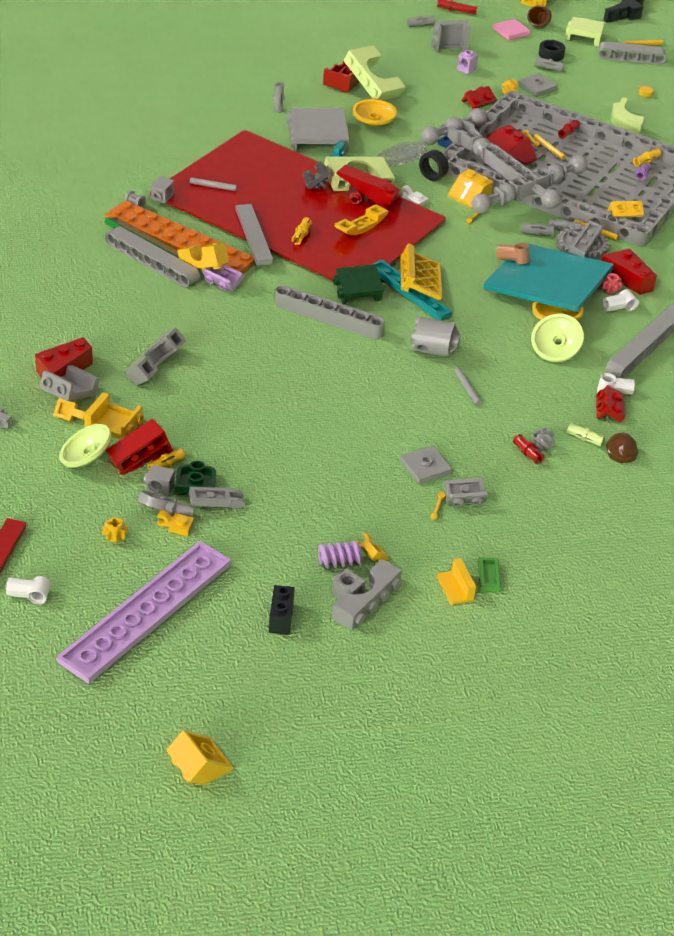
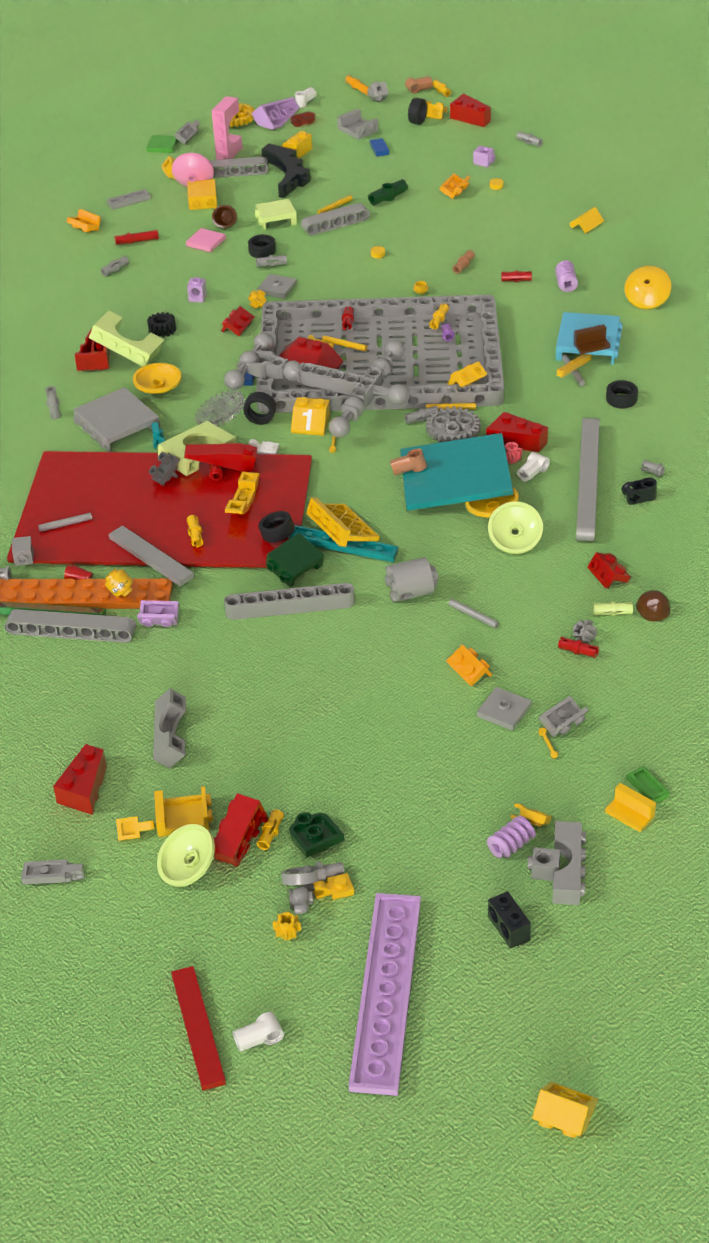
camera: 25 degrees left, 0 degrees up
light grey panel [40,365,100,401] -> none
light grey brick [144,465,175,497] -> none
yellow arch [177,242,229,270] -> none
light grey hinge [189,487,245,509] -> none
light grey panel [431,20,471,52] -> none
light grey pin [521,223,554,236] -> none
light grey tile [569,220,604,257] -> none
white piece [597,373,635,395] -> none
yellowish green arch [611,97,645,134] -> none
none -> red cone [64,564,93,580]
none -> yellow head [105,569,133,597]
none -> black tyre [147,312,176,337]
none -> black tyre [258,511,295,542]
none -> light grey piece [289,883,315,914]
none -> yellow plate [413,281,428,294]
none -> light orange bracket [446,644,493,687]

